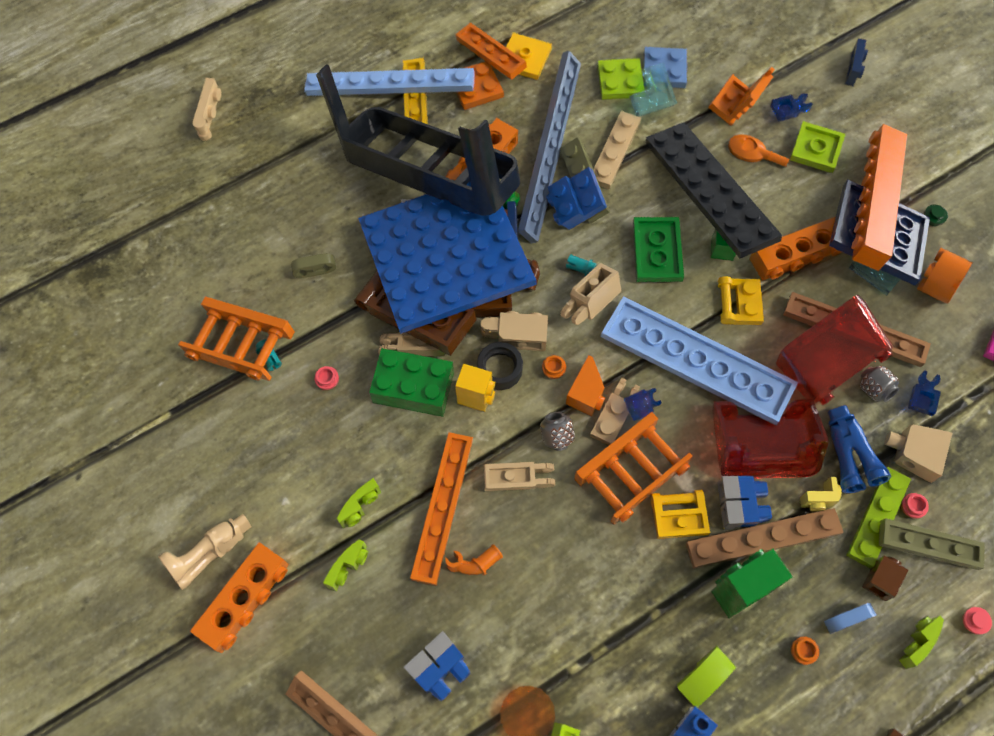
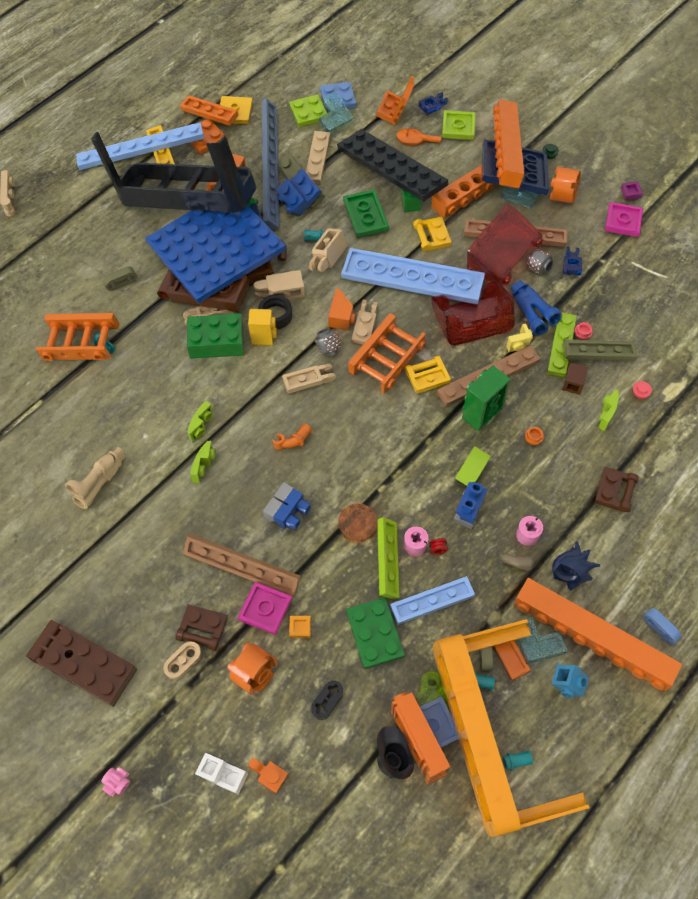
camera: 15 degrees left, 5 degrees down
orange brick [190,542,289,653] -> none
coral plate [314,366,339,390] -> none
orange plate [410,432,473,586] -> none
orange plate [542,355,566,379] -> none
clear blue plate [624,388,661,421] -> none
hips [717,476,772,530] -> none
medium blue beam [824,603,876,634] -> none
dark blue plate [845,38,868,86] -> none
tan torso [884,425,952,483] -> none

